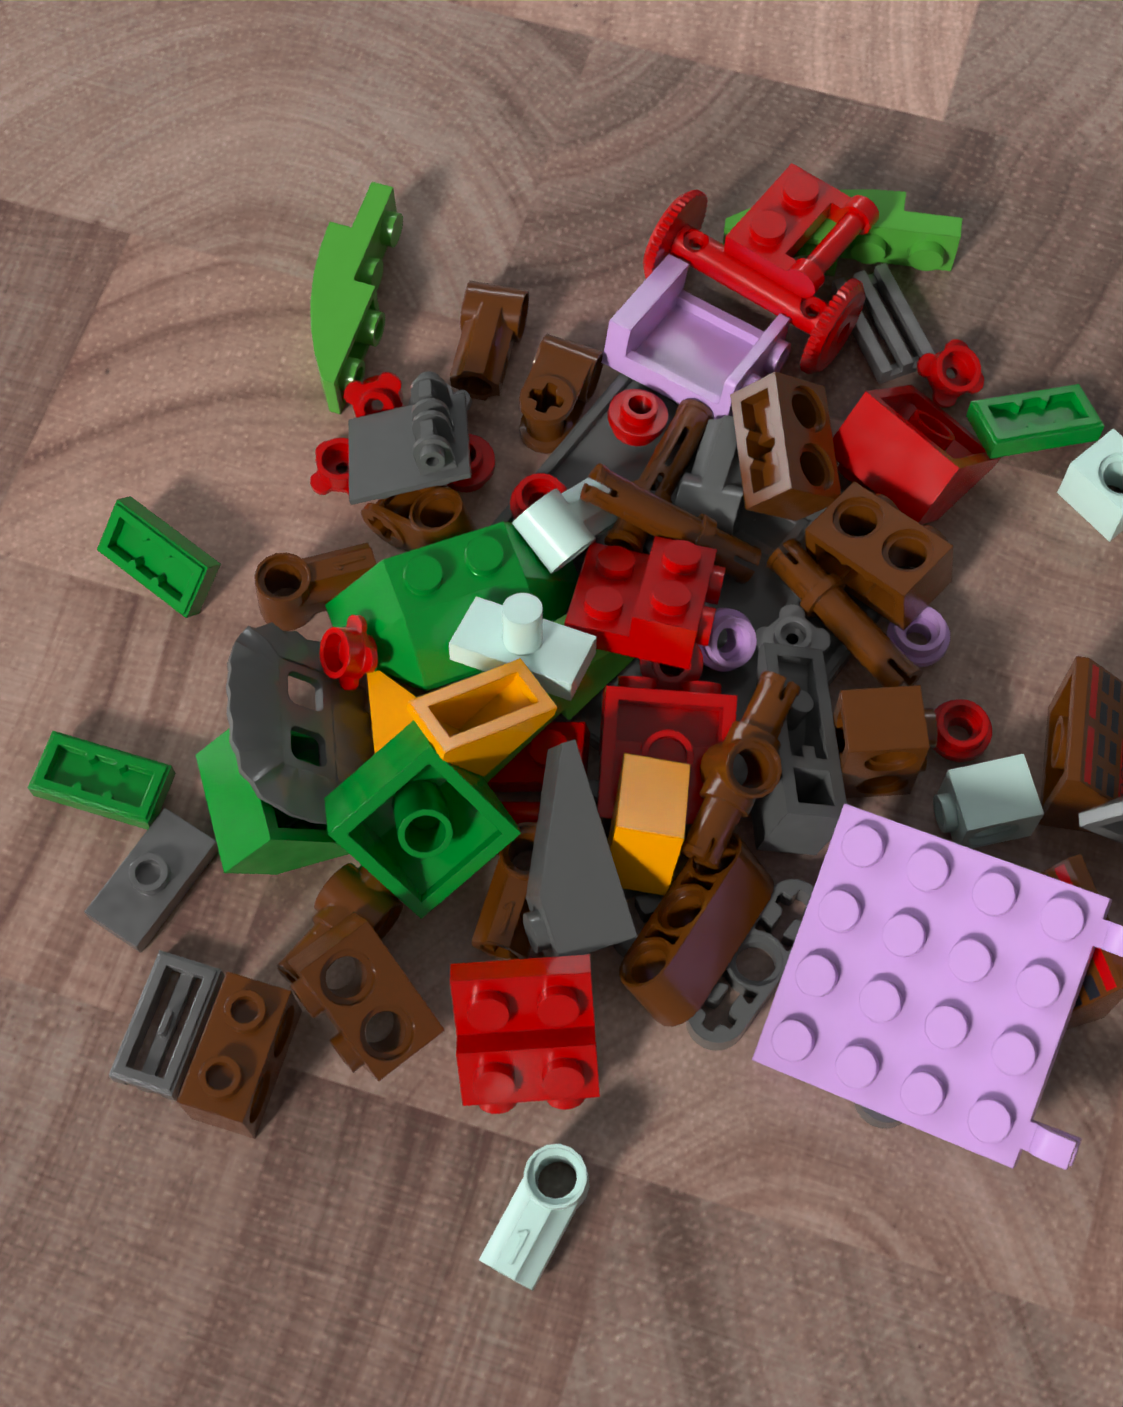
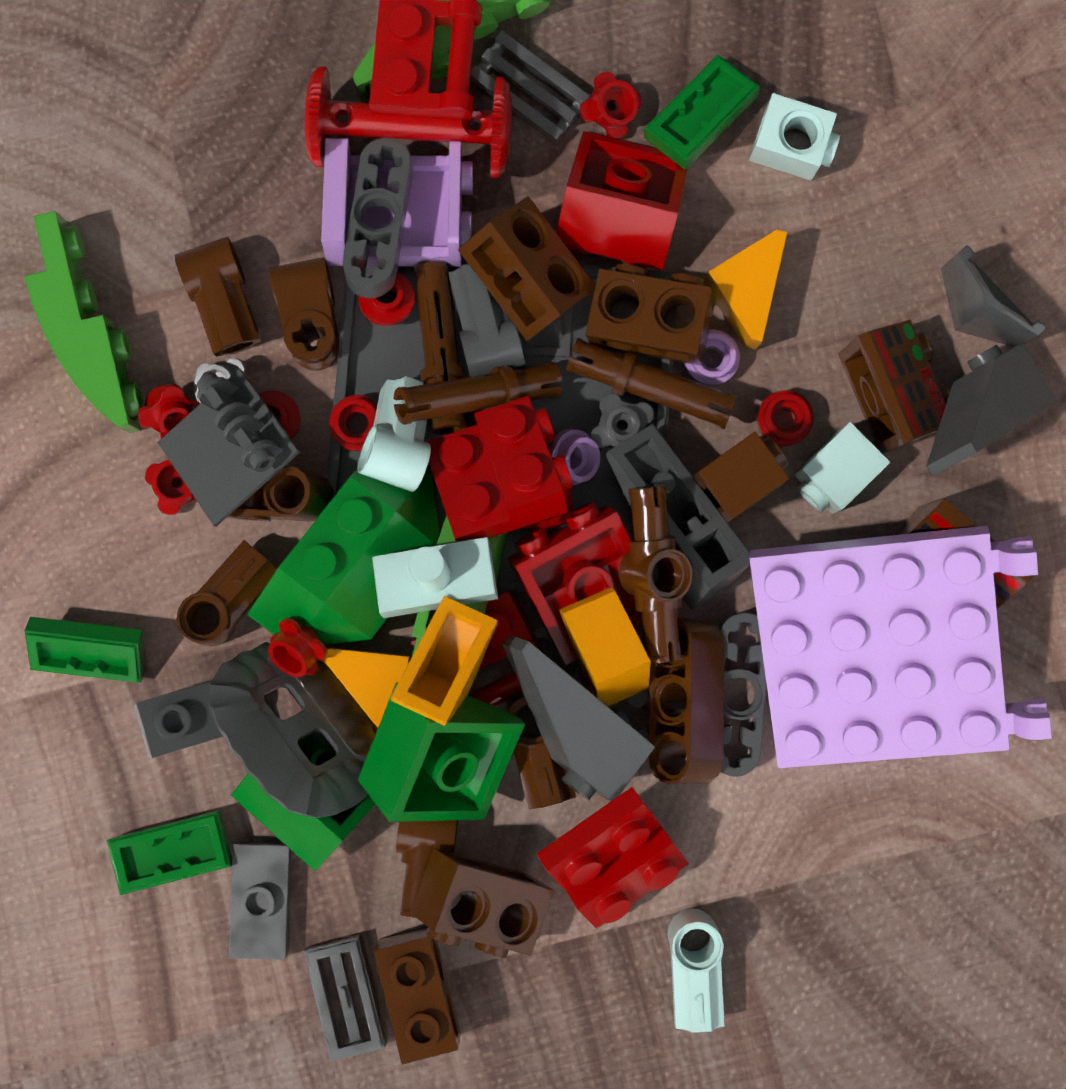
camera: 35 degrees left, 20 degrees up
none -> dark grey plate [133,681,223,759]
none -> dark grey beam [343,138,412,298]
none -> light orange slope [704,229,787,350]

